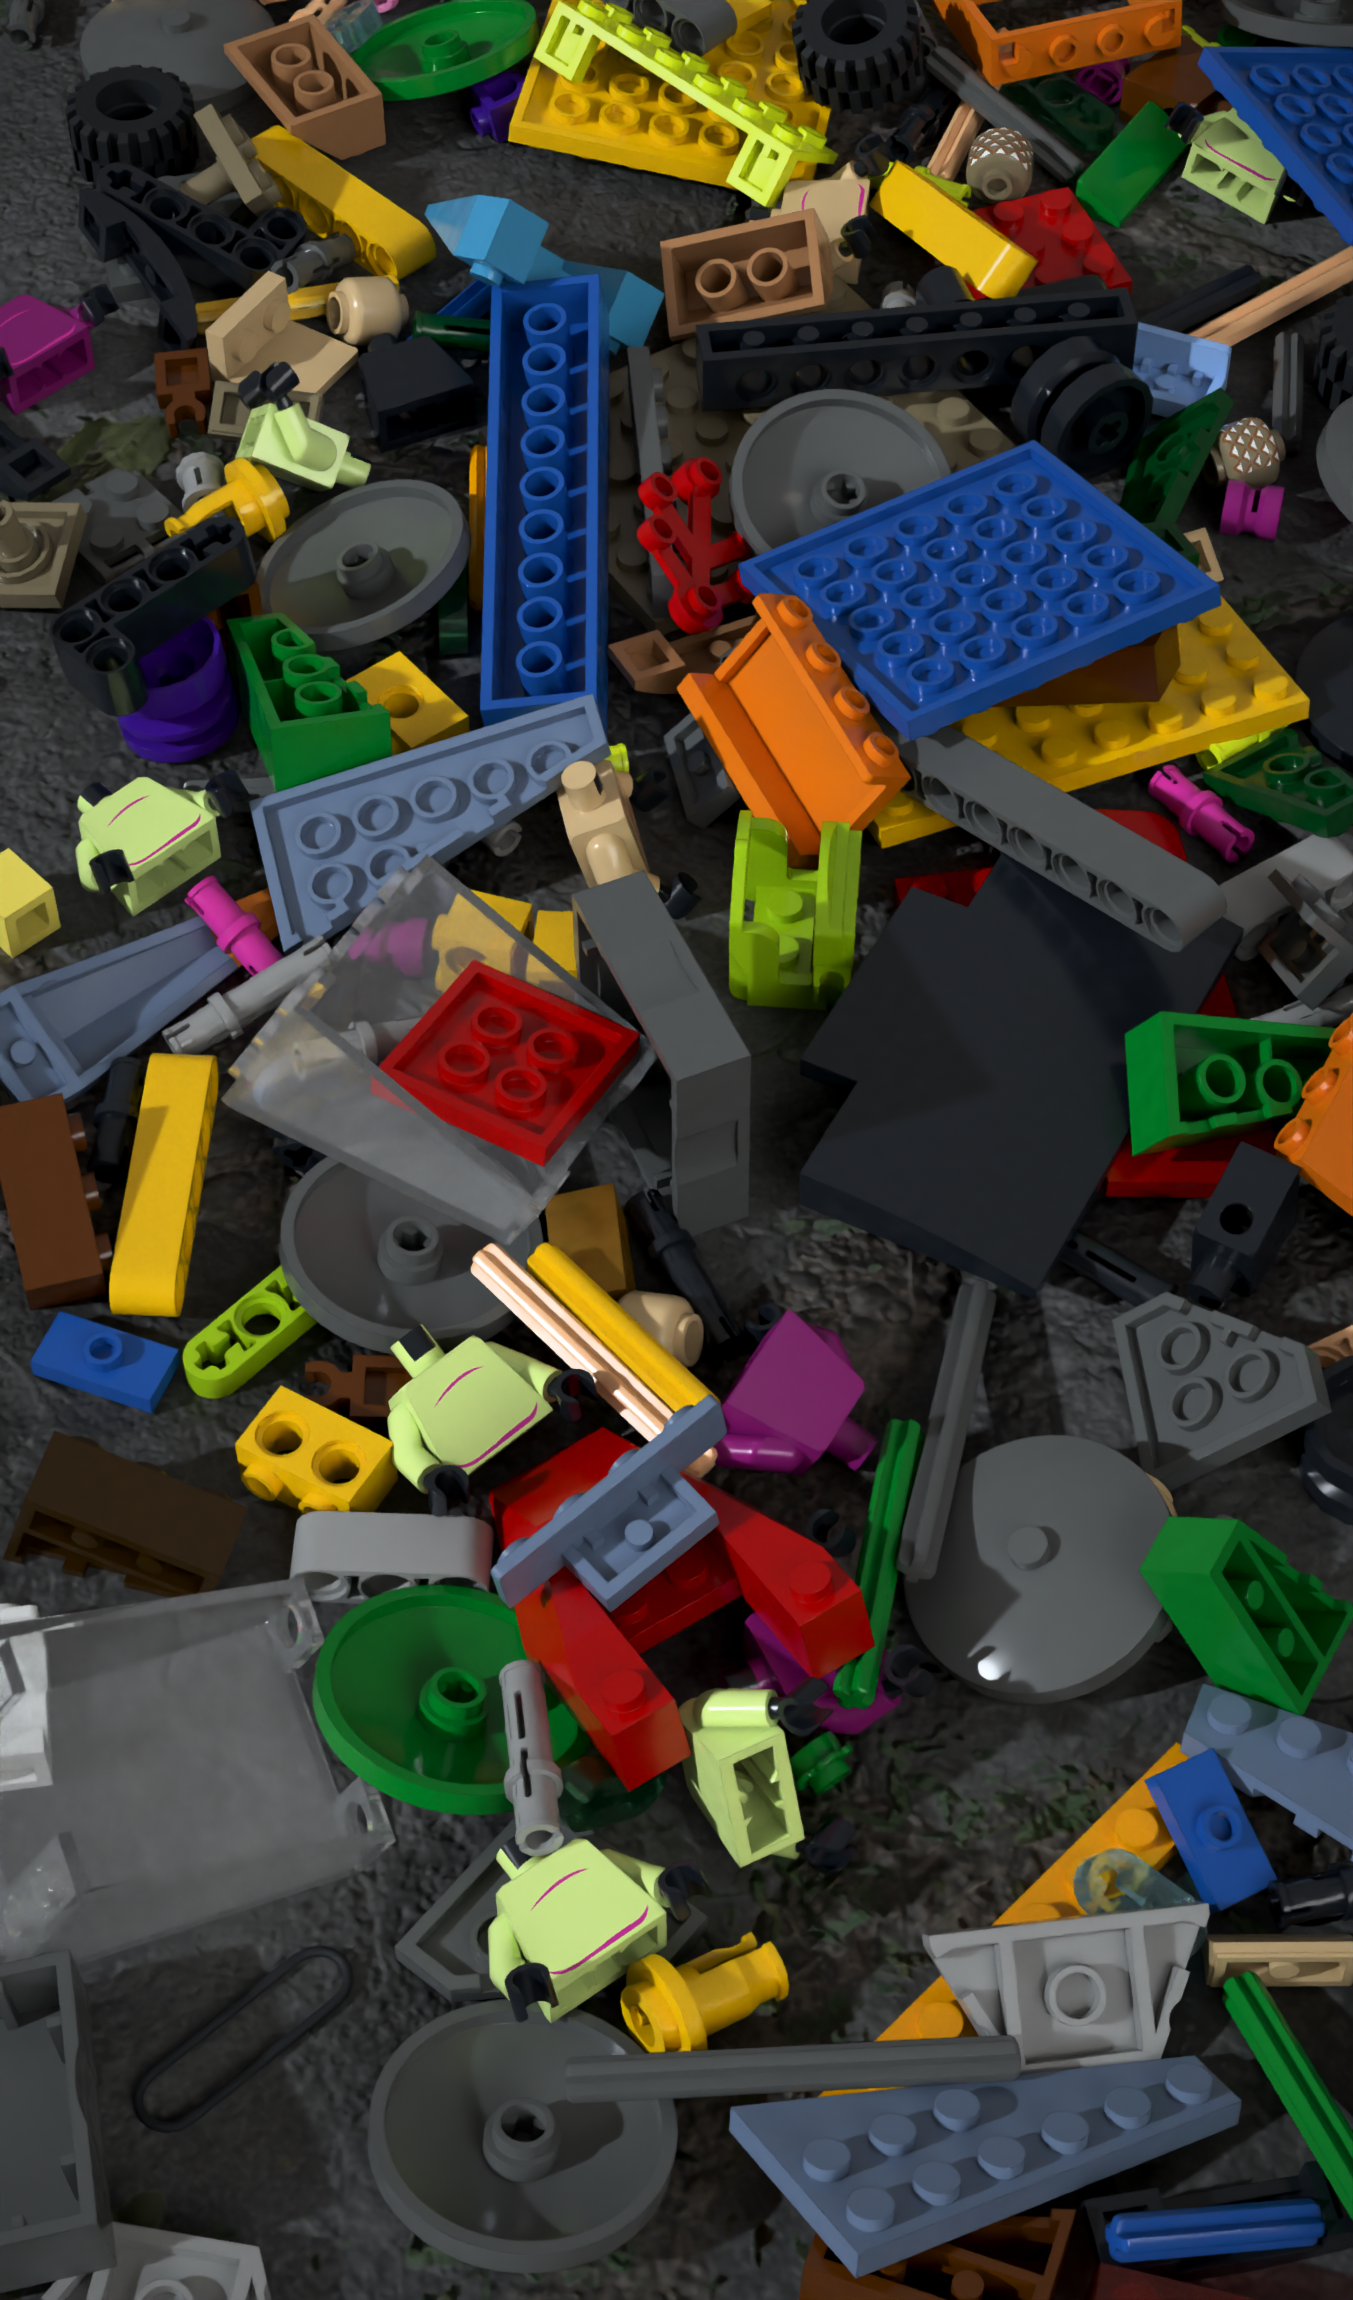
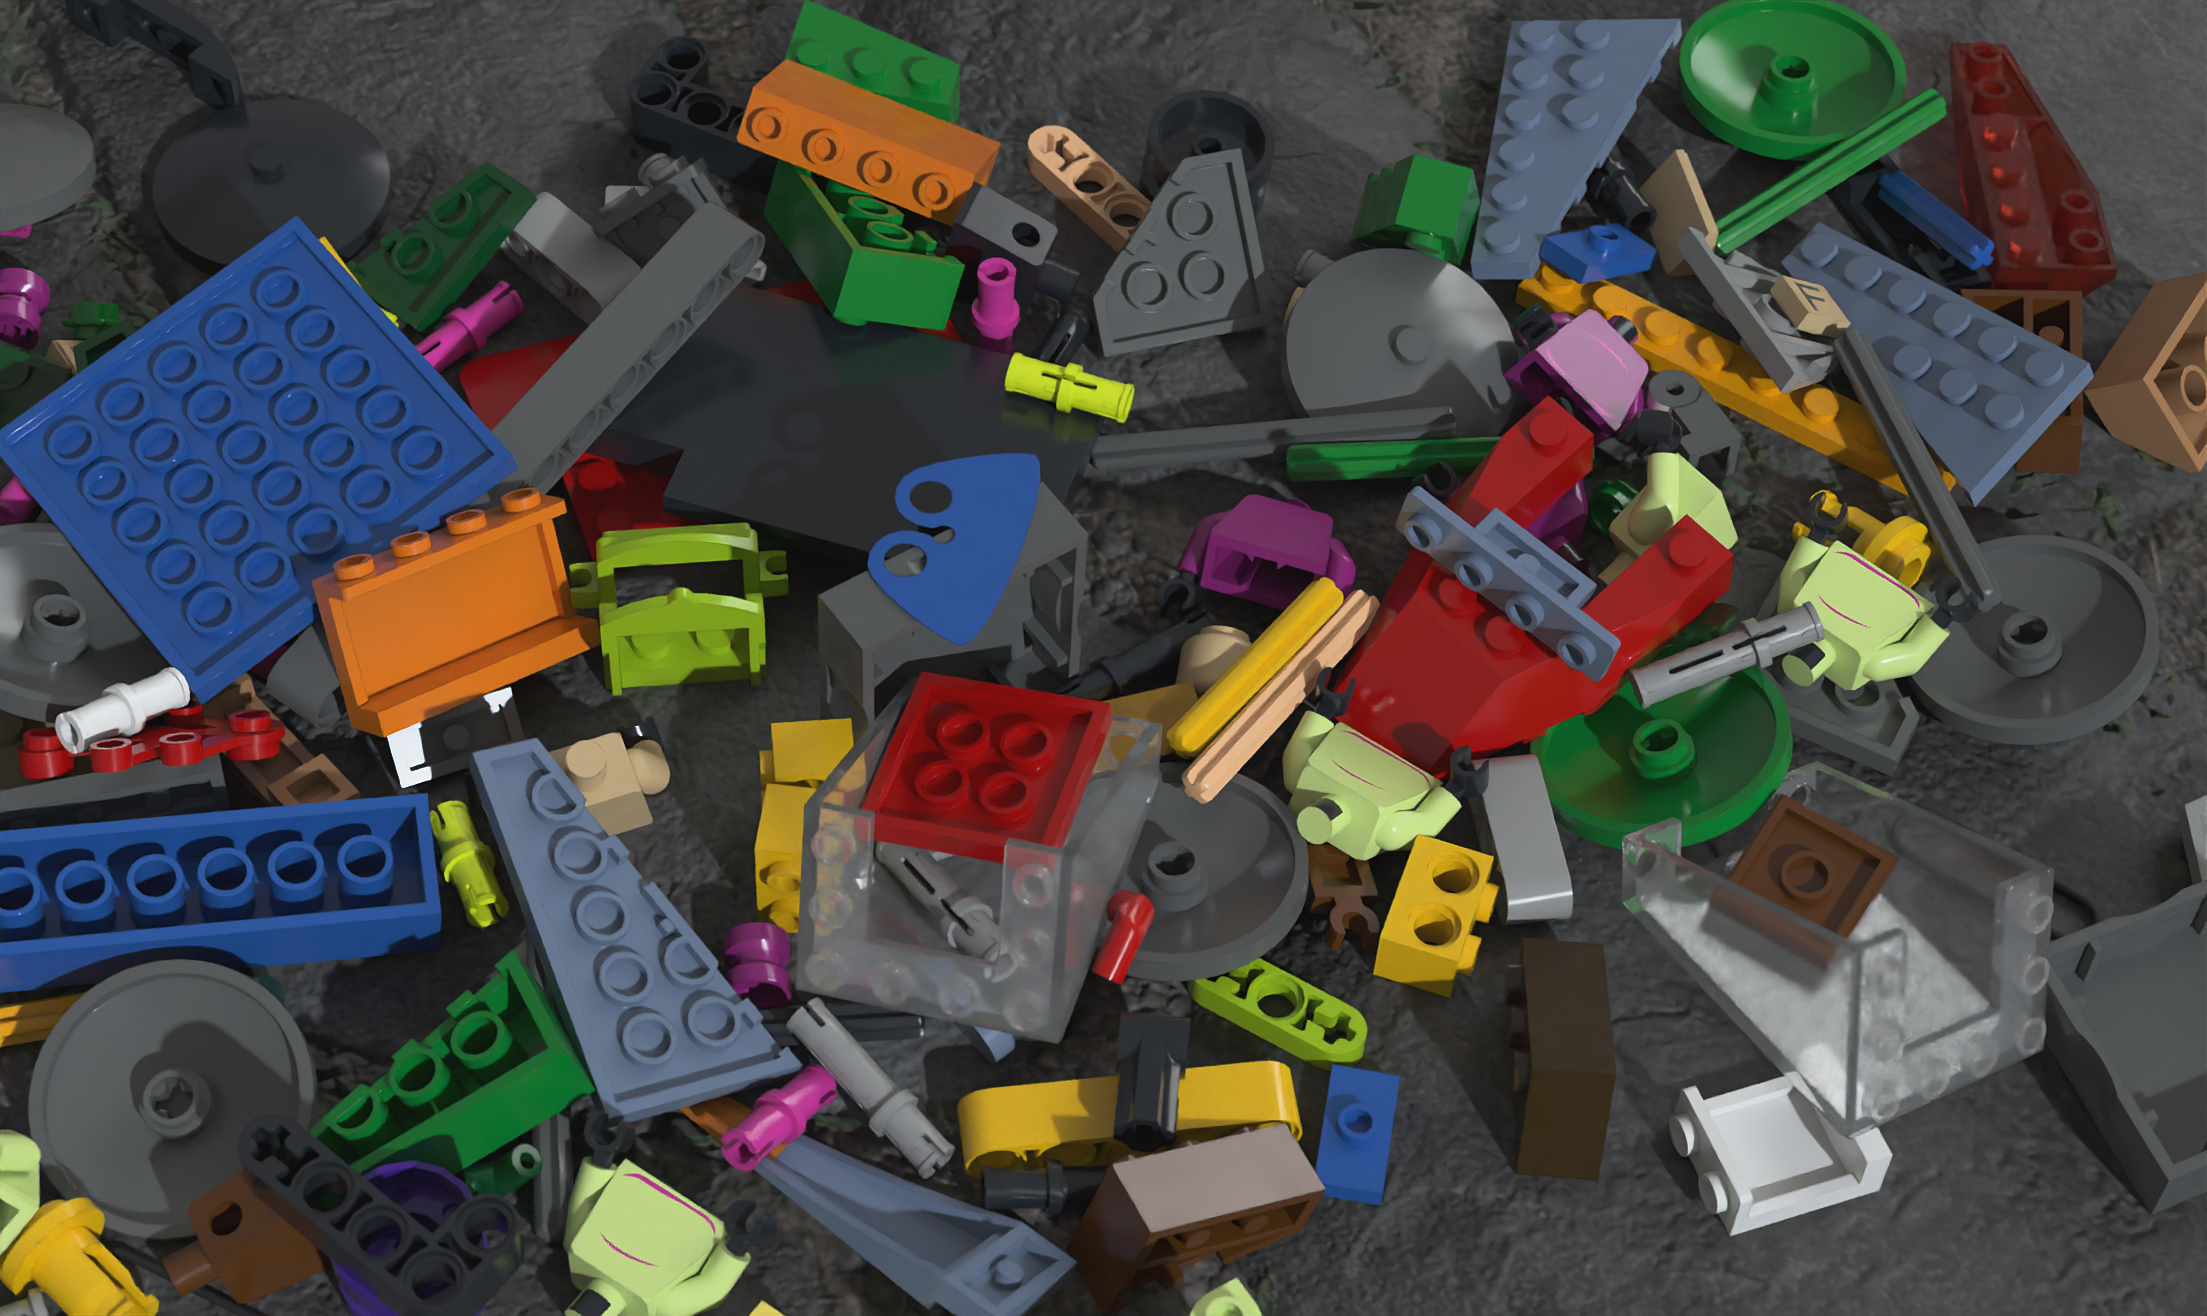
camera: 105 degrees left, 0 degrees up
yellow brick [346,651,470,756] -> none
clear light blue beam [1073,1849,1208,1956] -> none
none -> white pin [55,667,190,754]
none -> green plate [62,301,121,340]
none -> dark green arm [454,1144,543,1198]
none -> blue piece [867,453,1041,646]
none -> dark pink pin [972,258,1019,356]
none -> neon yellow pin [1005,352,1135,423]
none -> red arm [1090,890,1155,985]
none -> black piece [1113,1011,1191,1152]
none -> torso [1502,303,1655,460]
none -> dark grey leg [1644,370,1742,482]
none -> reddish brown tile [1713,793,1899,970]
none -> tan tile [1770,275,1851,339]

